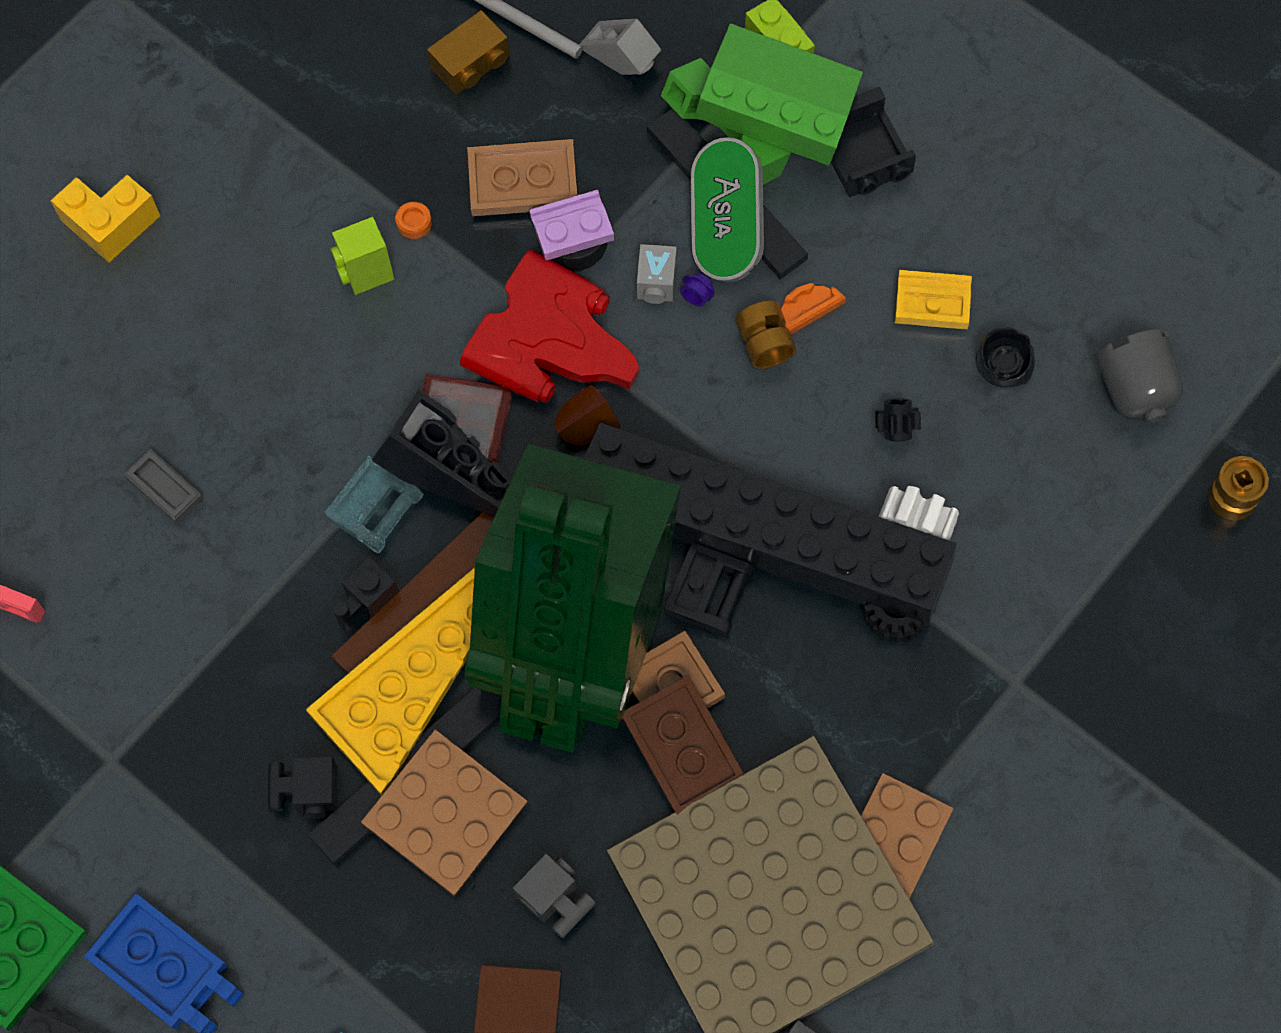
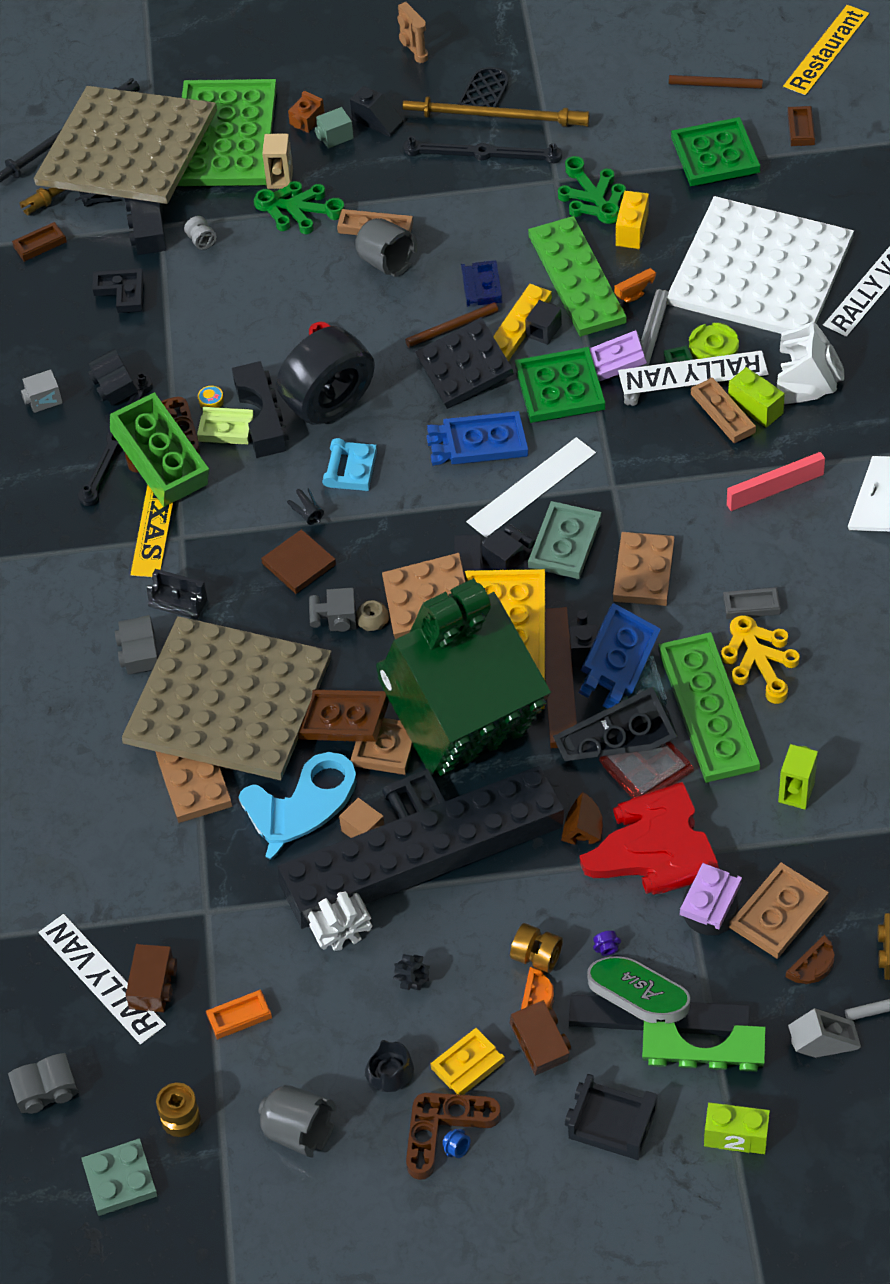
camera: 135 degrees right, 15 degrees down
orange tile [395,202,432,239] -> none
light grey brick [637,244,677,304] -> none
bright green slope [695,23,863,166] -> none
none -> white sticker [38,914,166,1044]
none -> reddish brown brick [125,944,177,1012]
none -> orange tile [206,989,272,1039]
none -> medium azure animal [239,752,357,860]
none -> medium nougat brick [339,798,384,838]
none -> dark tan plate [356,600,389,631]
none -> reddish brown beam [406,1093,501,1180]
none -> blue plate [443,1129,471,1158]
none -> white sticker [466,437,596,537]
none -> reddish brown brick [509,1000,571,1076]
none -> sand green plate [528,501,602,579]
none -> blue tile [578,603,661,709]
none -> medium nougat plate [613,532,674,606]
none -> bright green plate [658,632,760,783]
none -> yellow plant [721,616,799,704]
none -> reddish brown tile [785,934,835,984]

